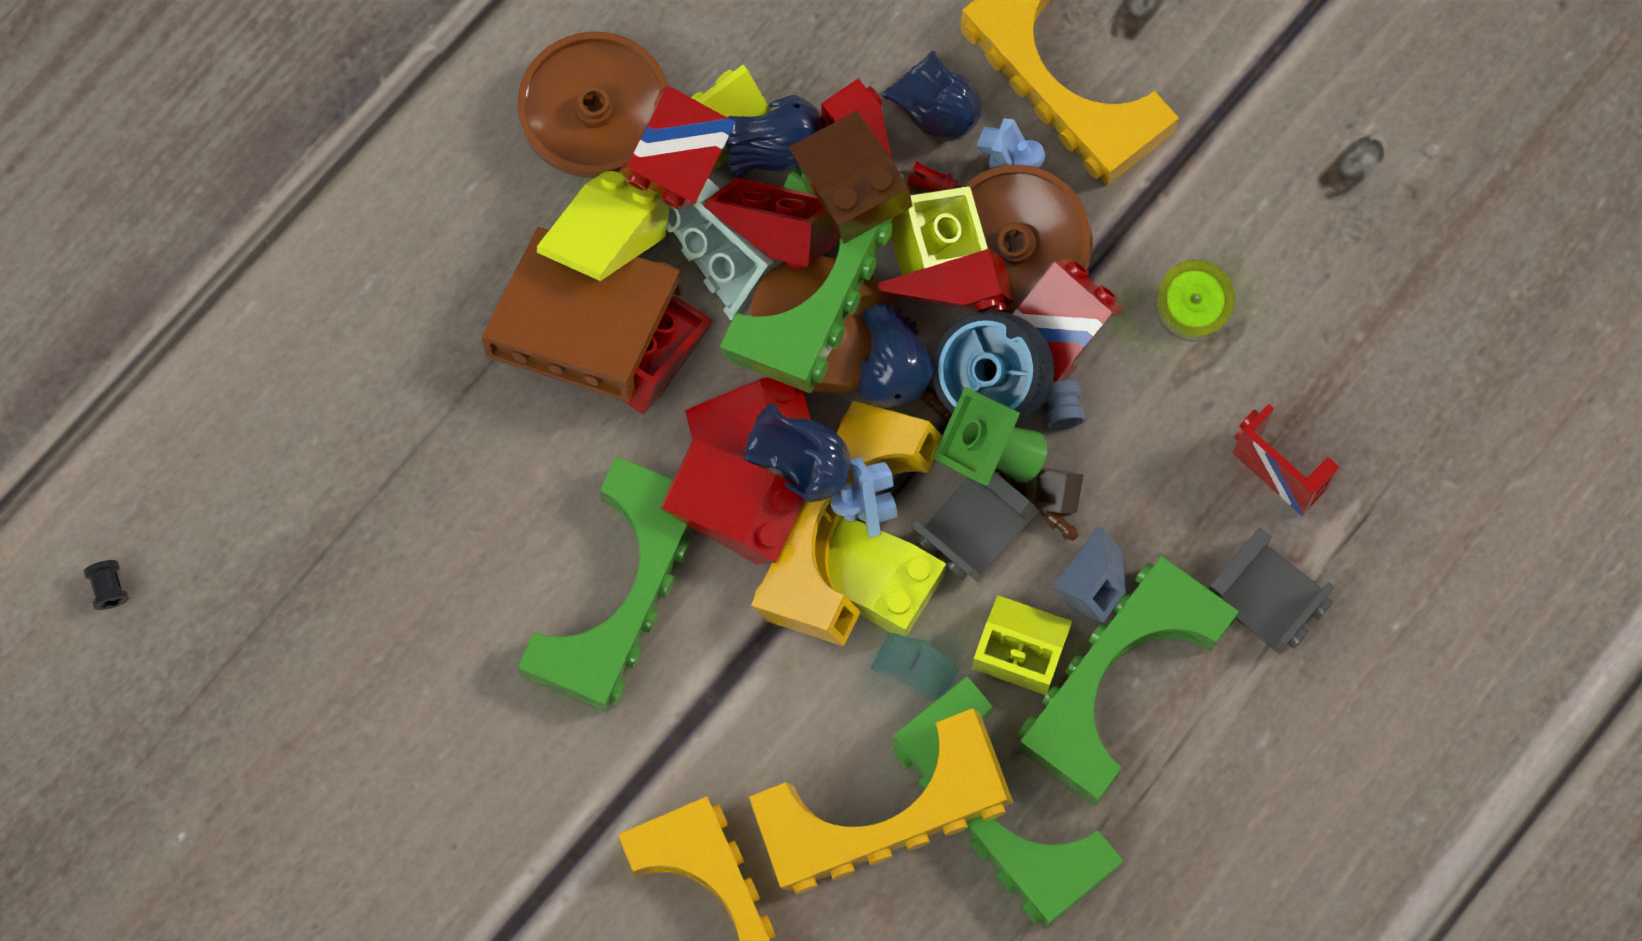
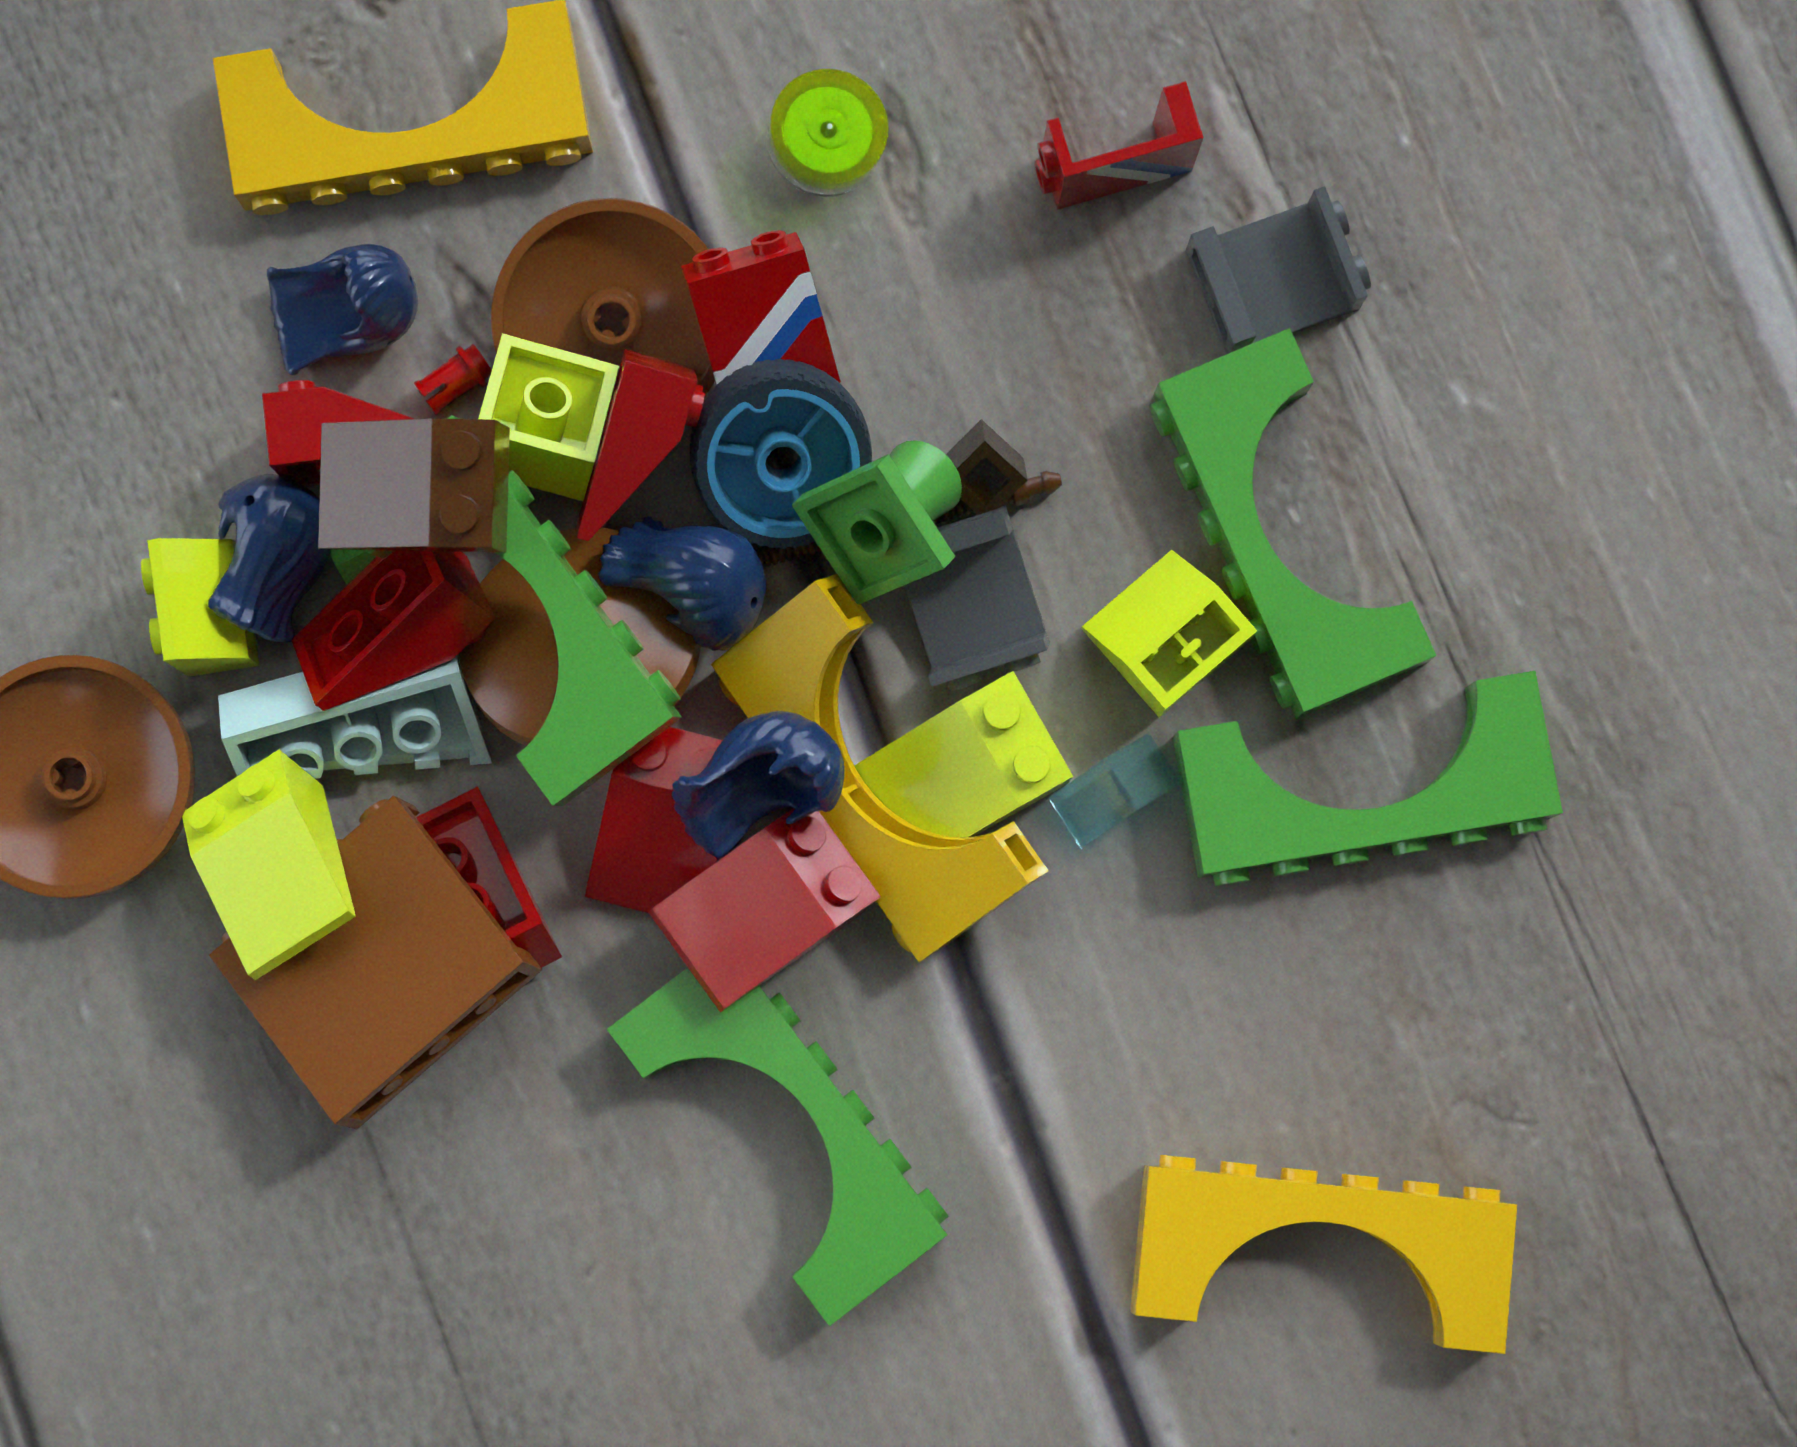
camera: 65 degrees left, 10 degrees up
panel [619,85,736,210] -> none
yellow arch [749,708,1014,895] -> none
light blue hips [831,457,898,537] -> none
light blue hips [977,118,1045,169] -> none
sand blue wheel [1045,380,1086,430] -> none
sand blue slope [1053,526,1126,623] -> none

